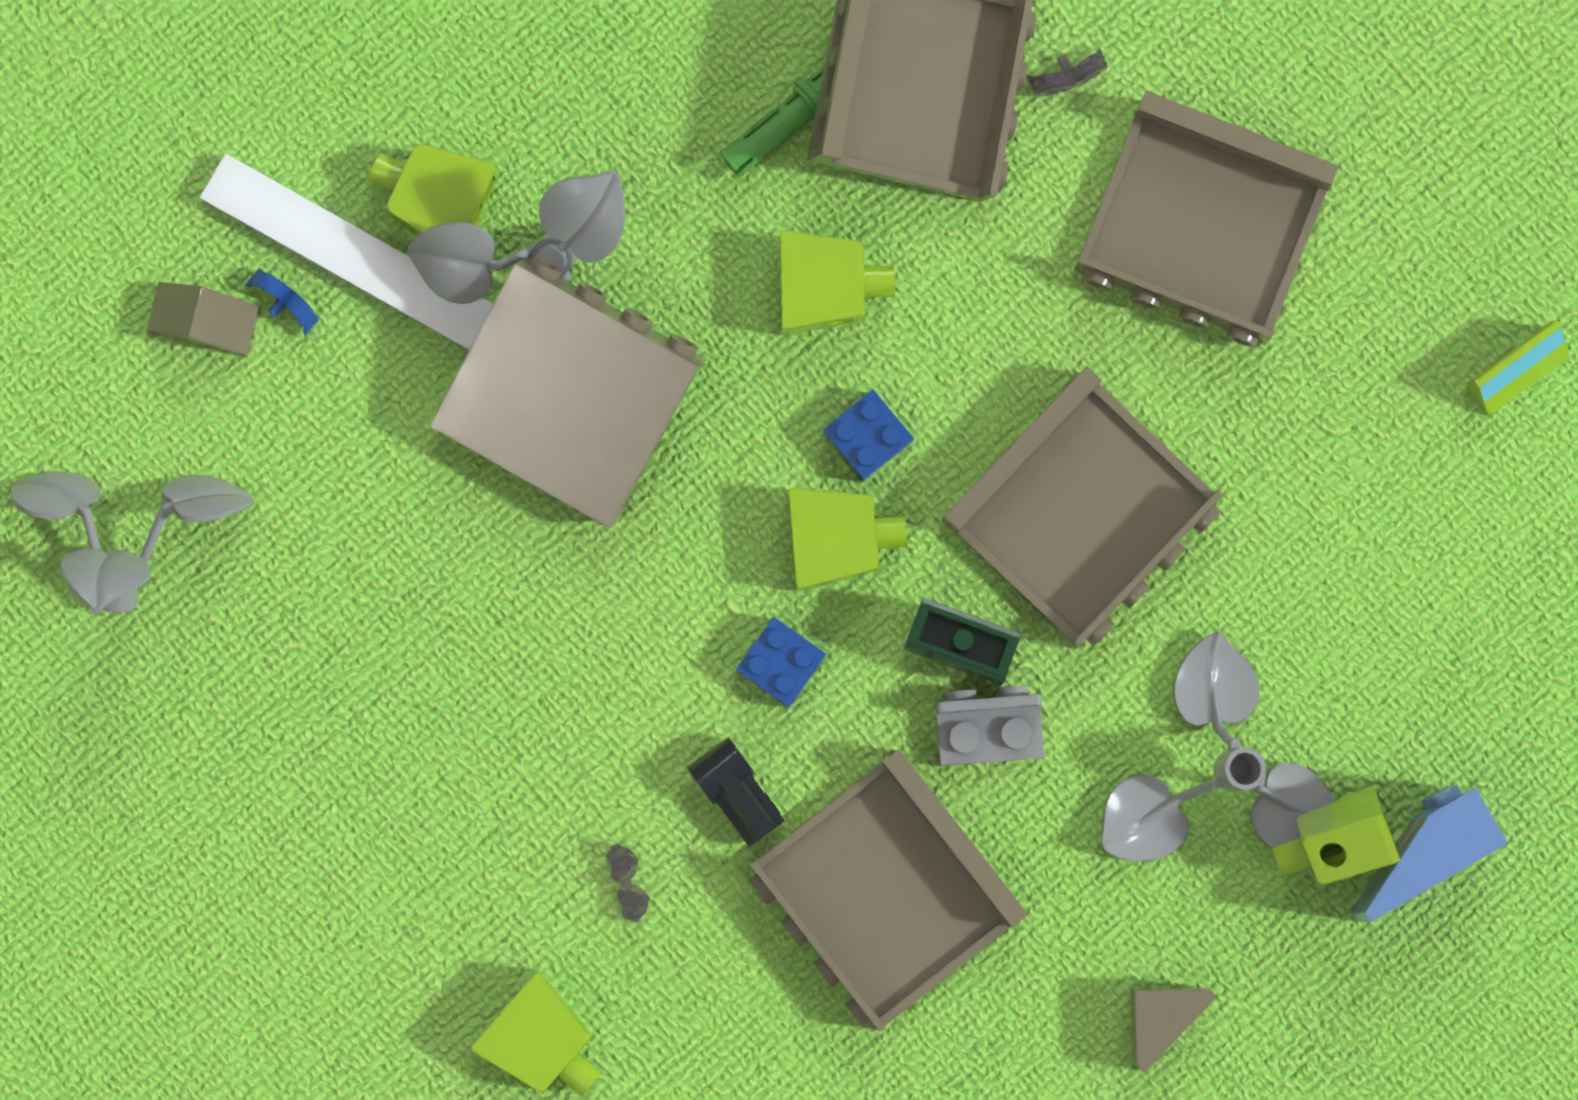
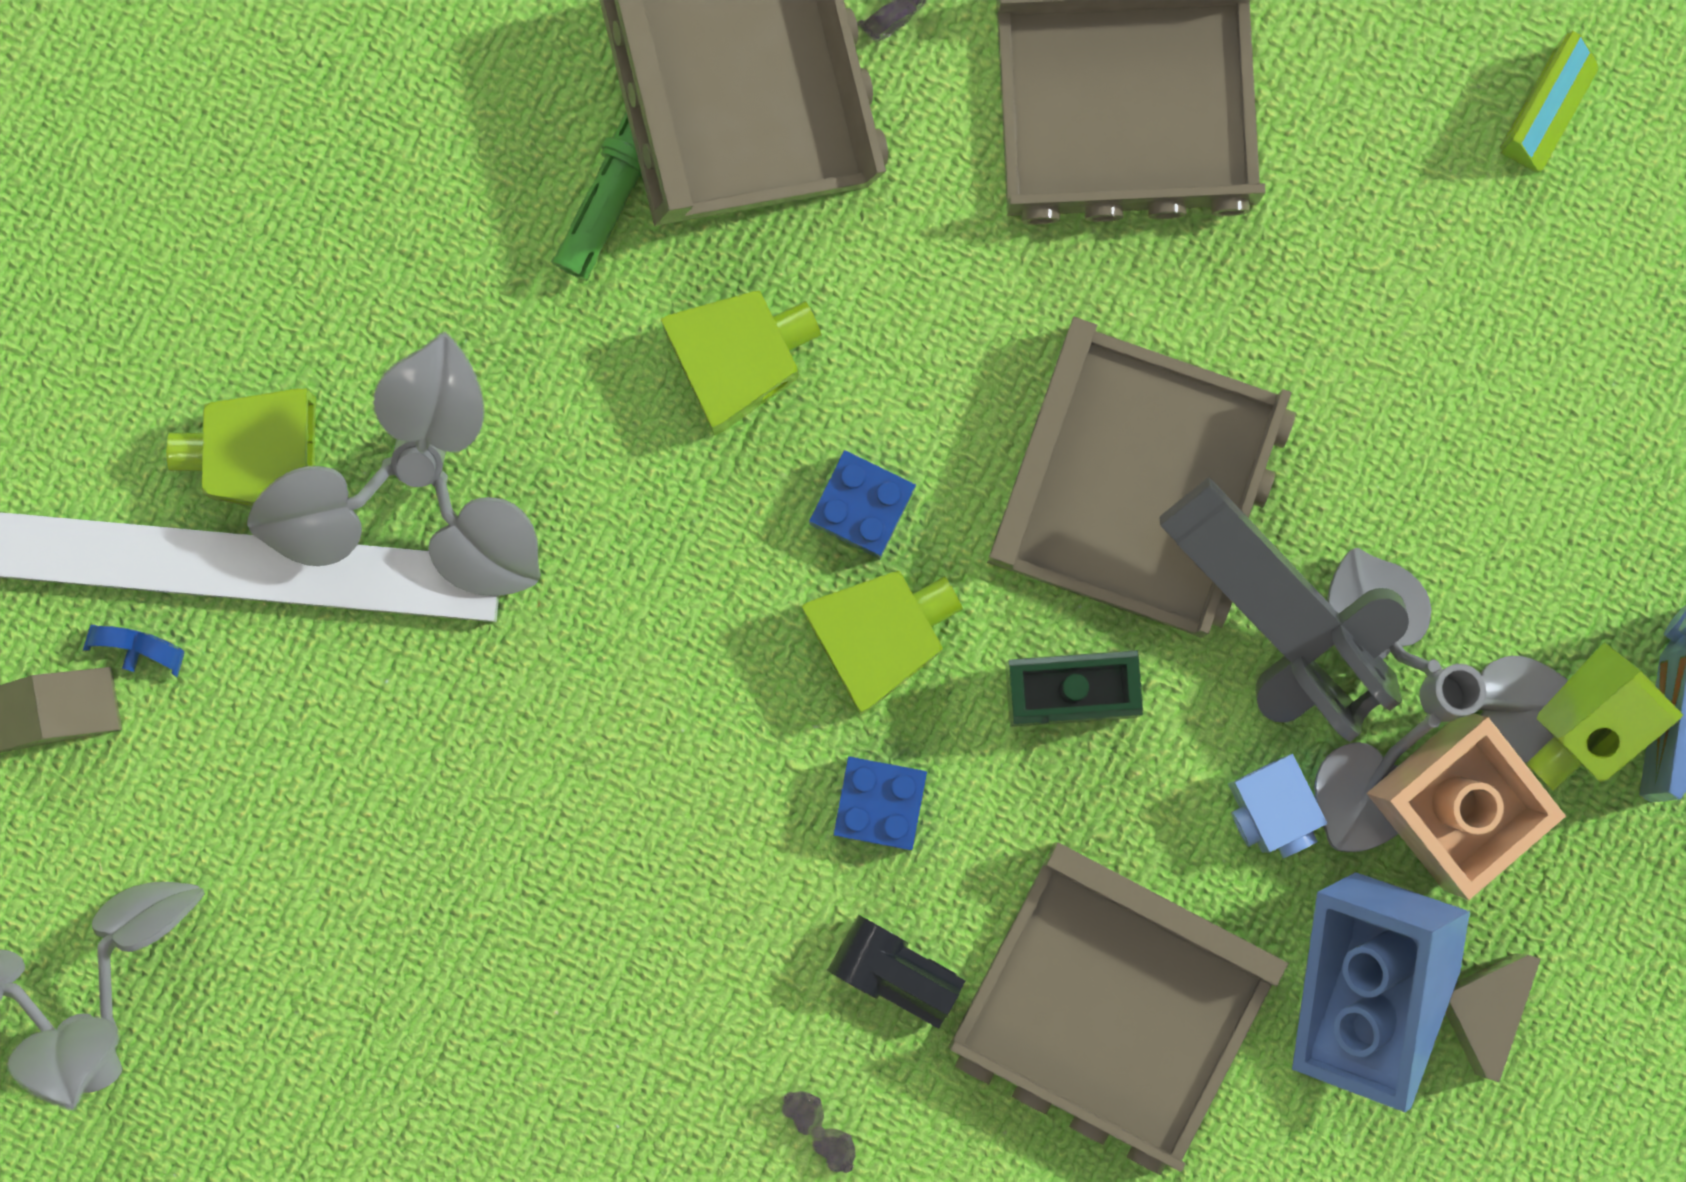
camera: 25 degrees left, 0 degrees up
panel [430,256,707,529] -> none
light grey bracket [935,685,1045,766] -> none
none -> dark grey piece [1159,477,1409,741]
none -> light blue brick [1228,754,1328,858]
none -> medium blue slope [1292,872,1470,1112]
none -> light nougat brick [1366,714,1566,900]

